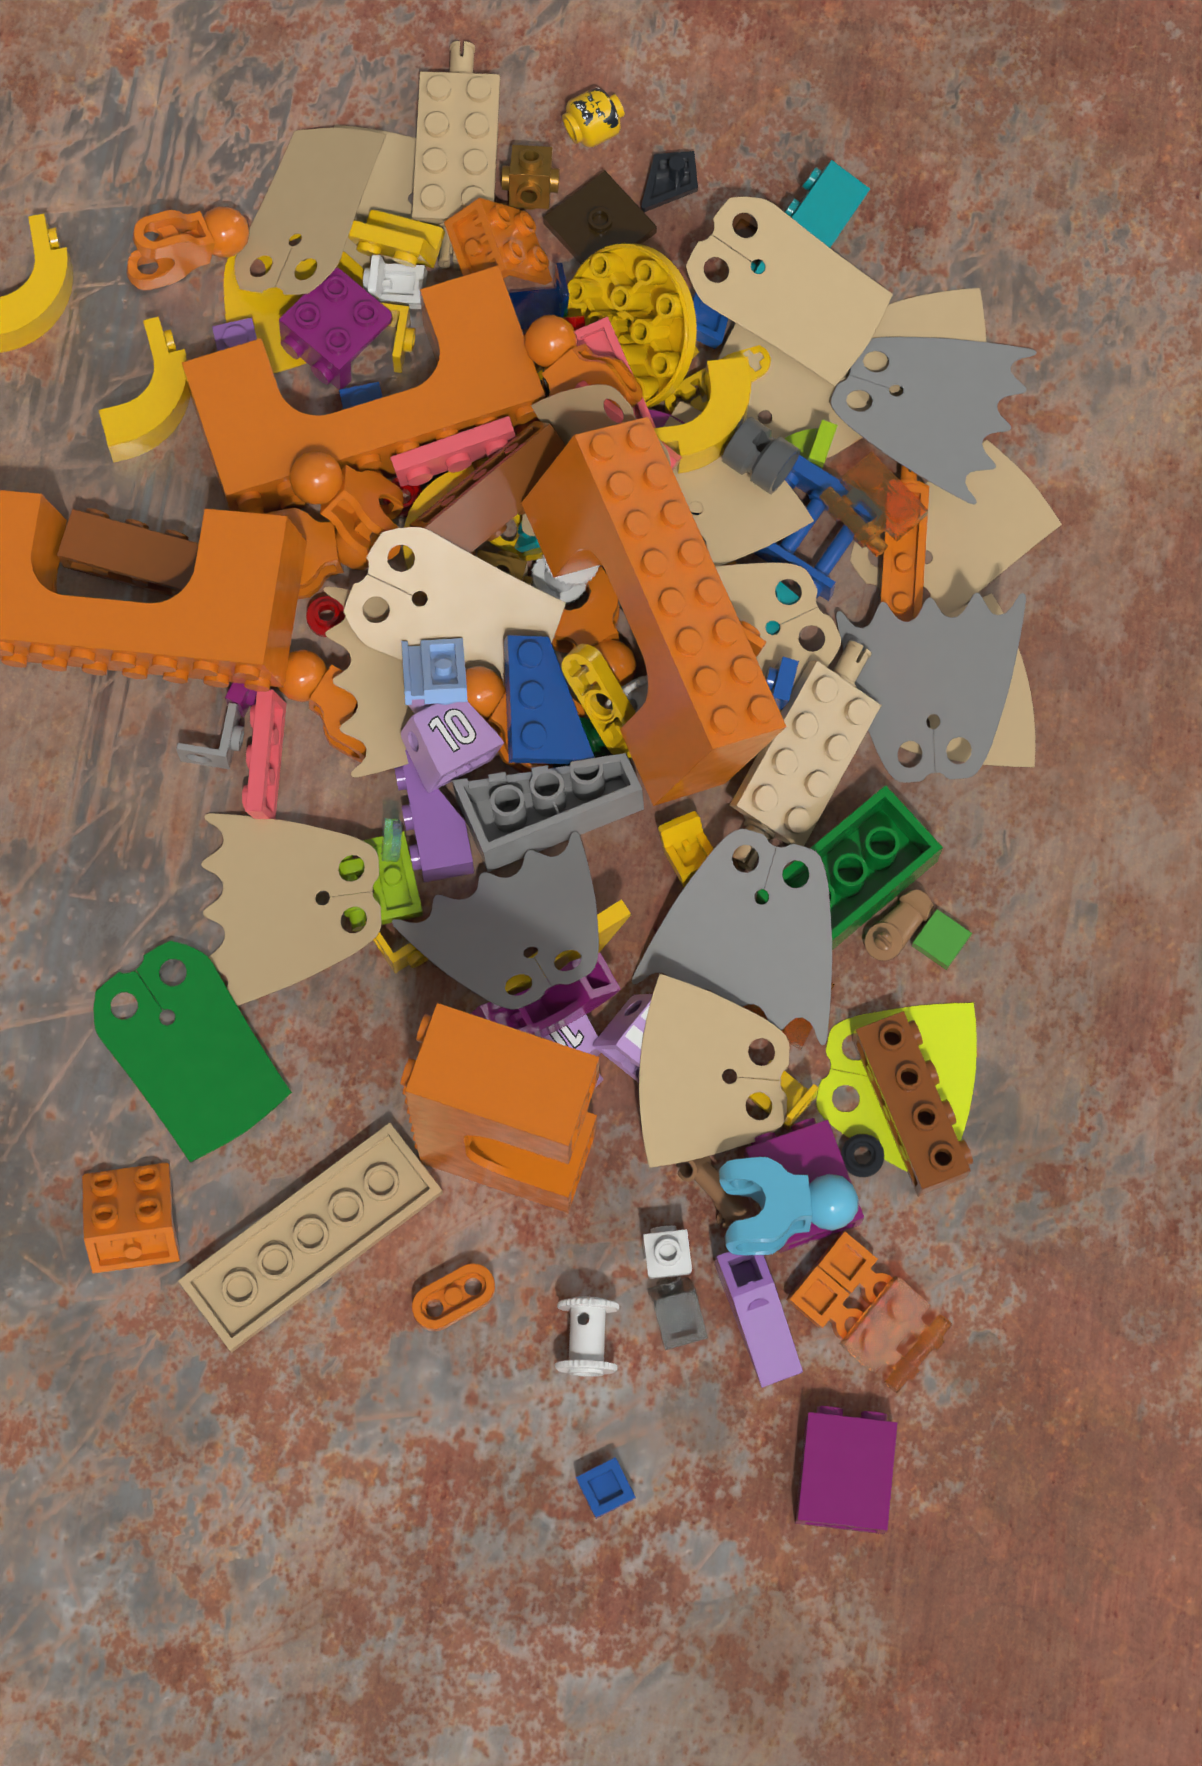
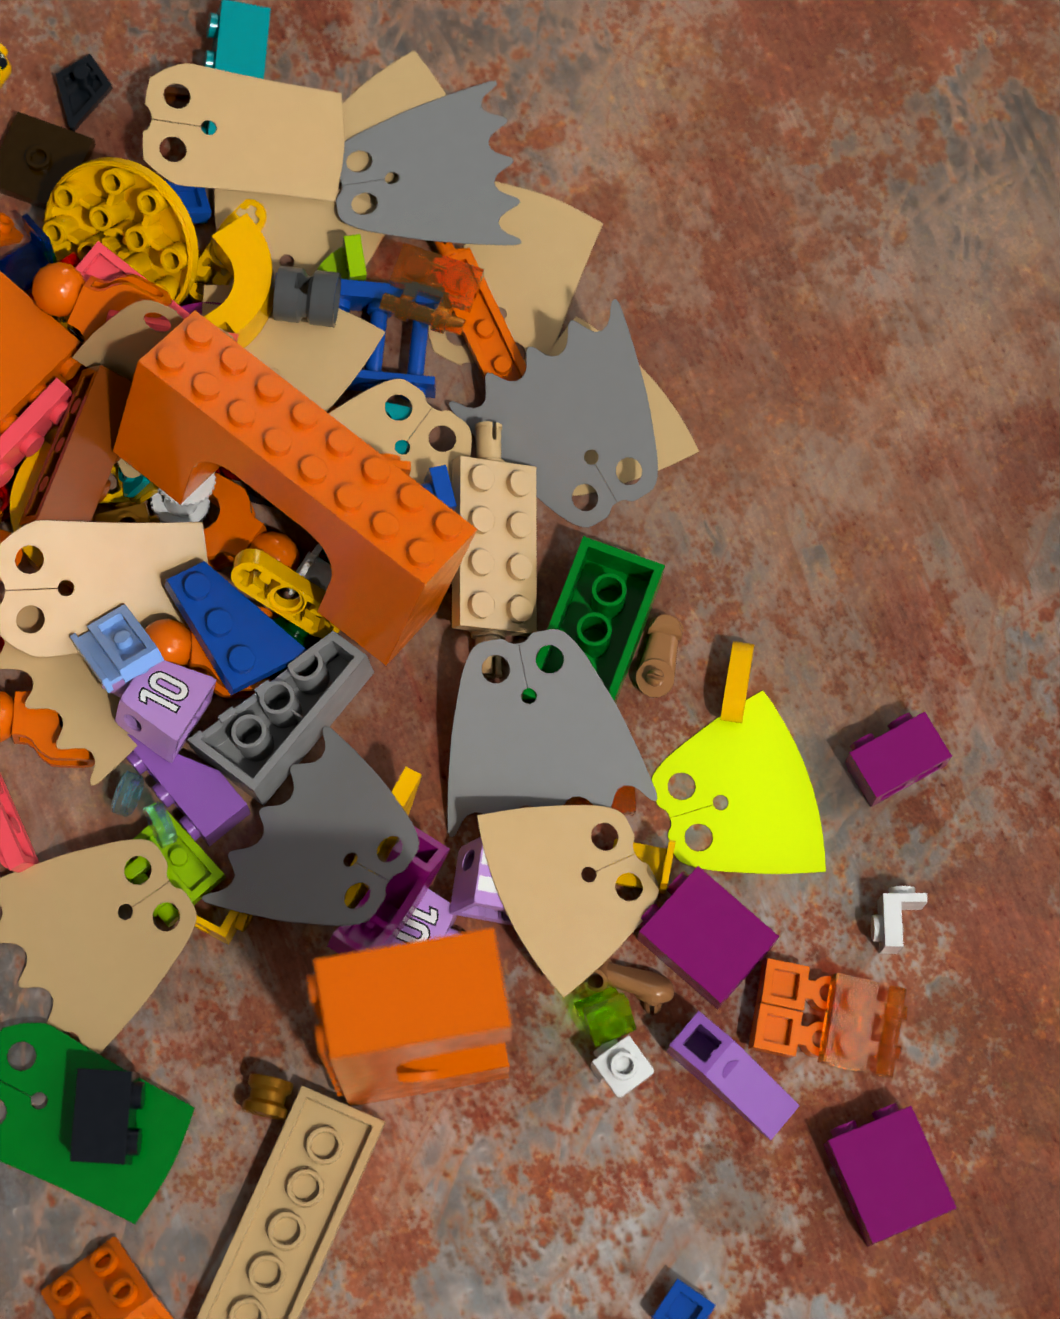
camera: 30 degrees left, 0 degrees up
orange plate [412,1263,495,1331] -> none
white hose [555,1296,619,1377] -> none
clear smoke bracket [647,1276,708,1350] -> none
yellow bracket [658,811,713,887] -> none
medium azure piece [719,1157,859,1255] -> none
black plate [841,1134,884,1178] -> none
dark orange brick [852,1011,973,1197] -> none
bright green tile [912,909,972,970] -> none
none -> black brick [70,1068,146,1165]
none -> clear light blue tile [111,771,144,817]
none -> pearl gold wheel [241,1074,294,1120]
none -> clear neon green bracket [574,987,637,1047]
none -> yellow beam [720,641,755,723]
none -> magenta brick [844,712,952,807]
none -> white bracket [871,886,927,954]

